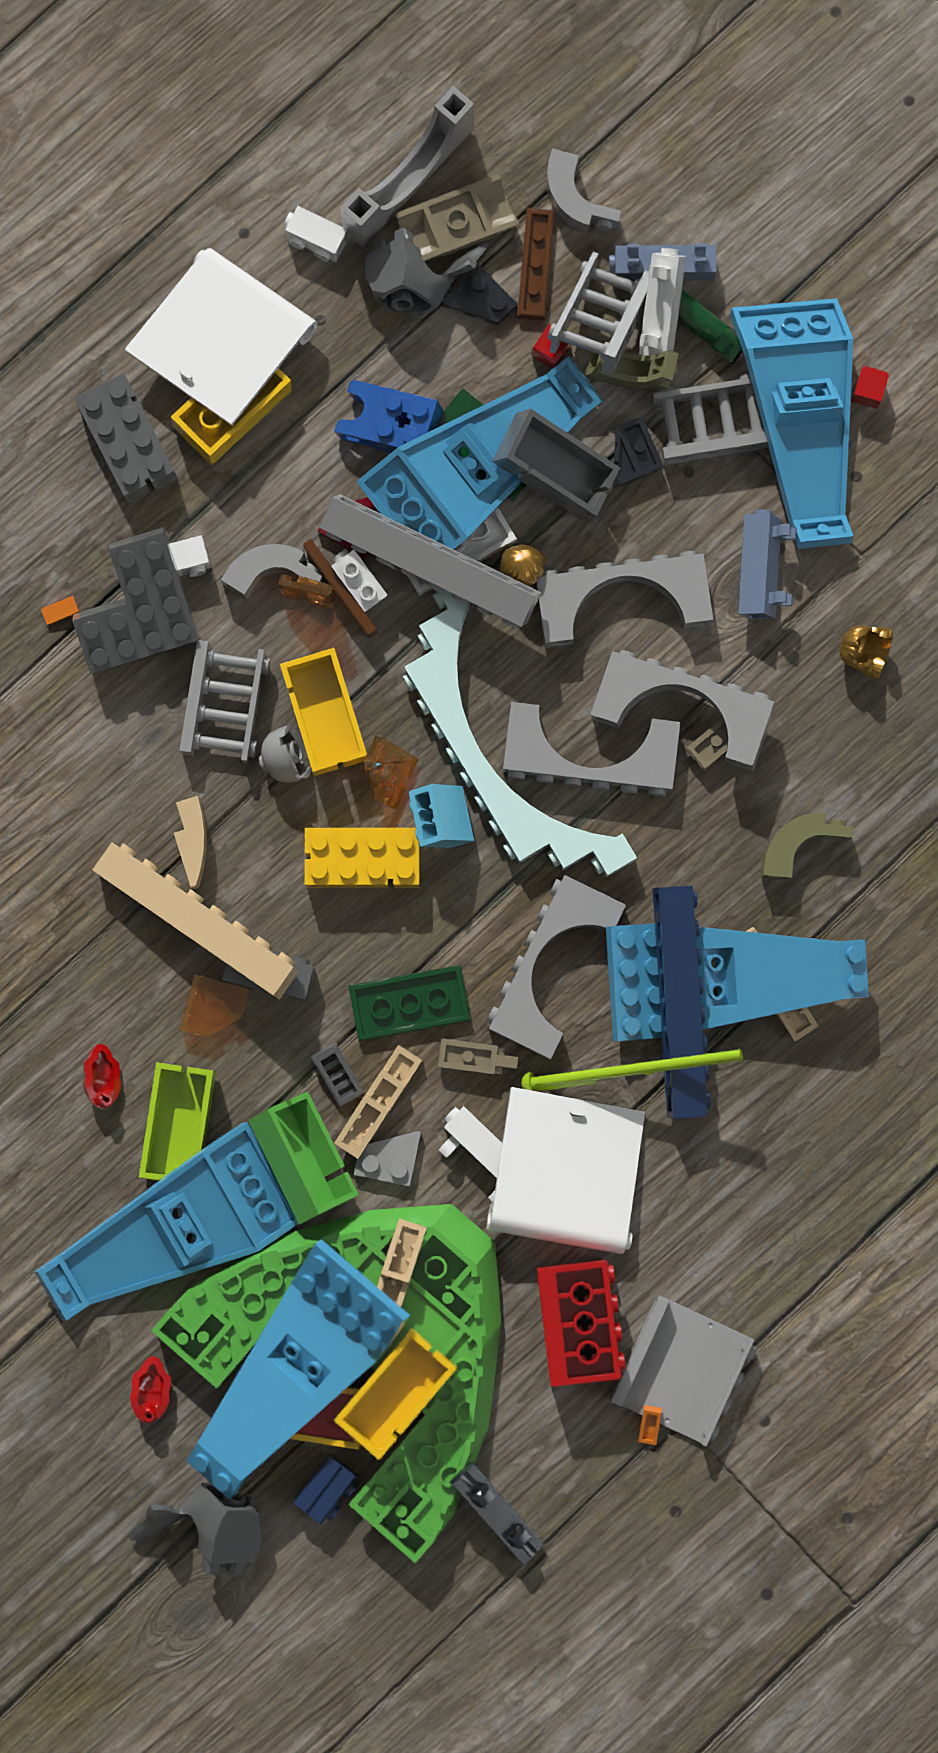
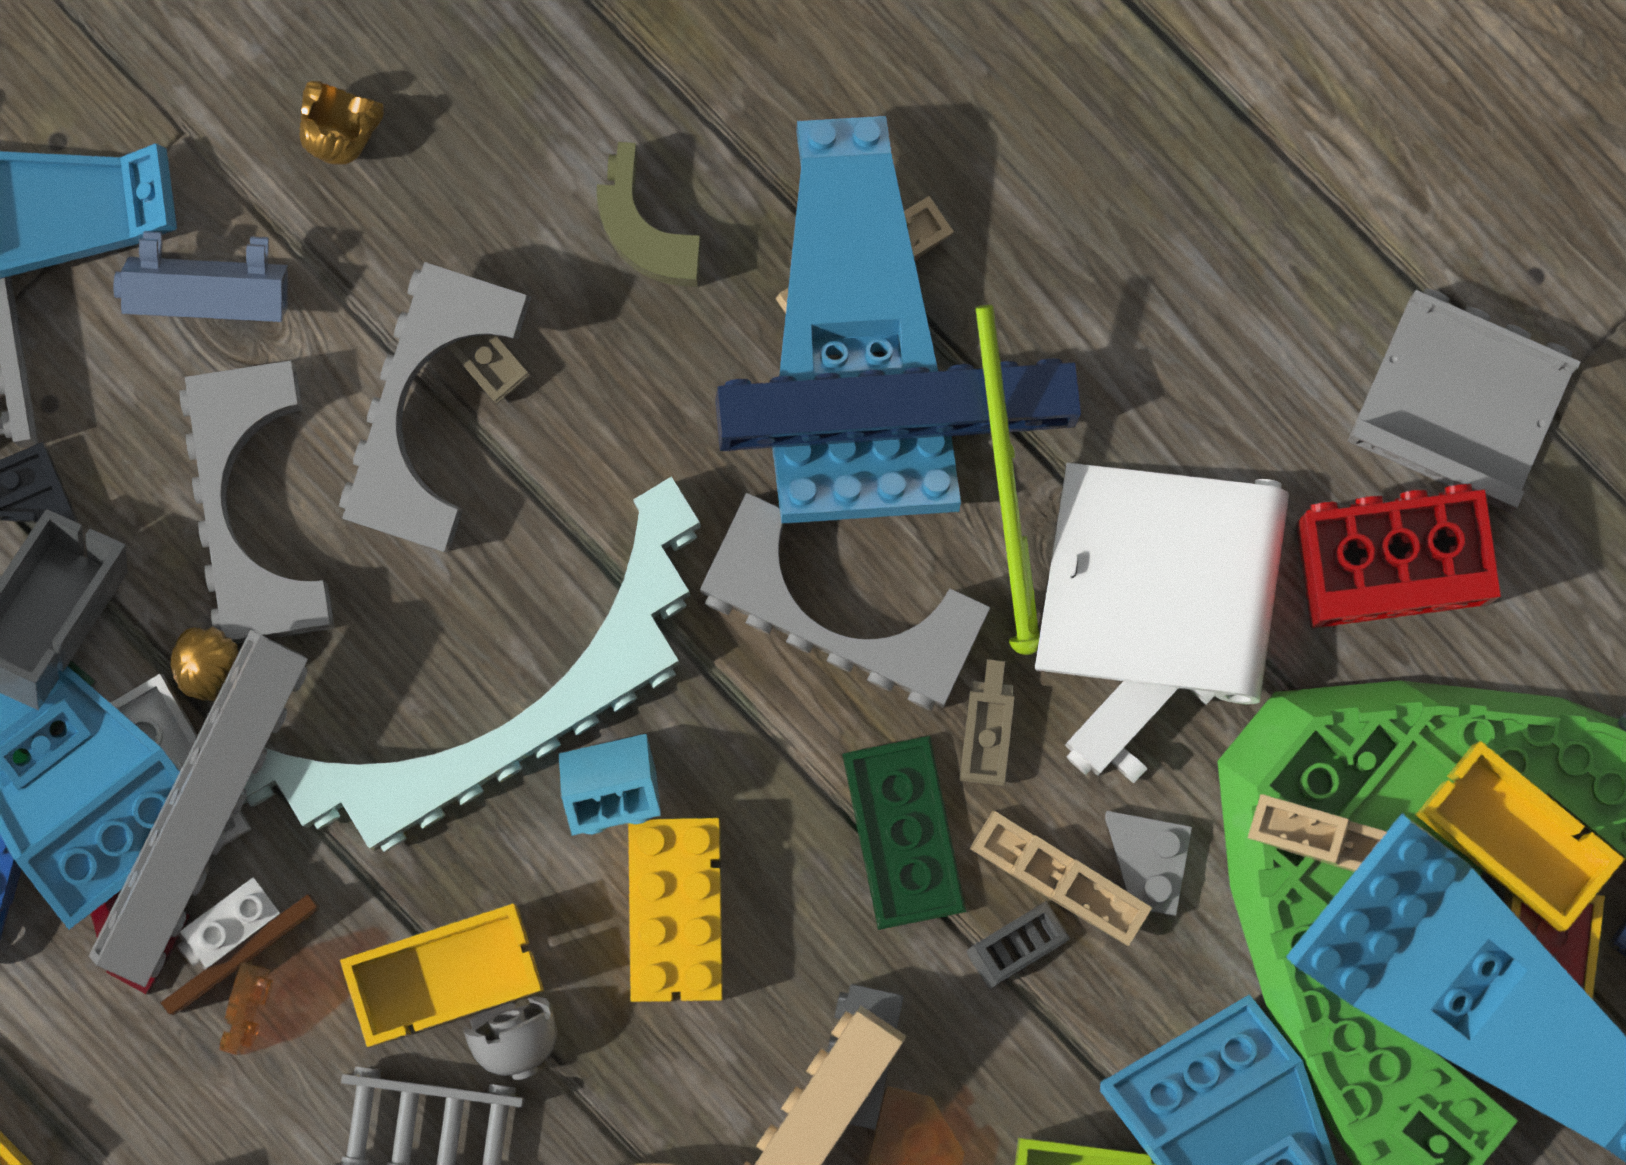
camera: 90 degrees left, 0 degrees up
light grey arch [221,544,324,600] -> none
bright green piece [248,1092,359,1224] -> none
clear orange plate [364,736,419,810] -> none
light grey arch [503,702,680,796] -> none
orange piece [638,1405,662,1445] -> none

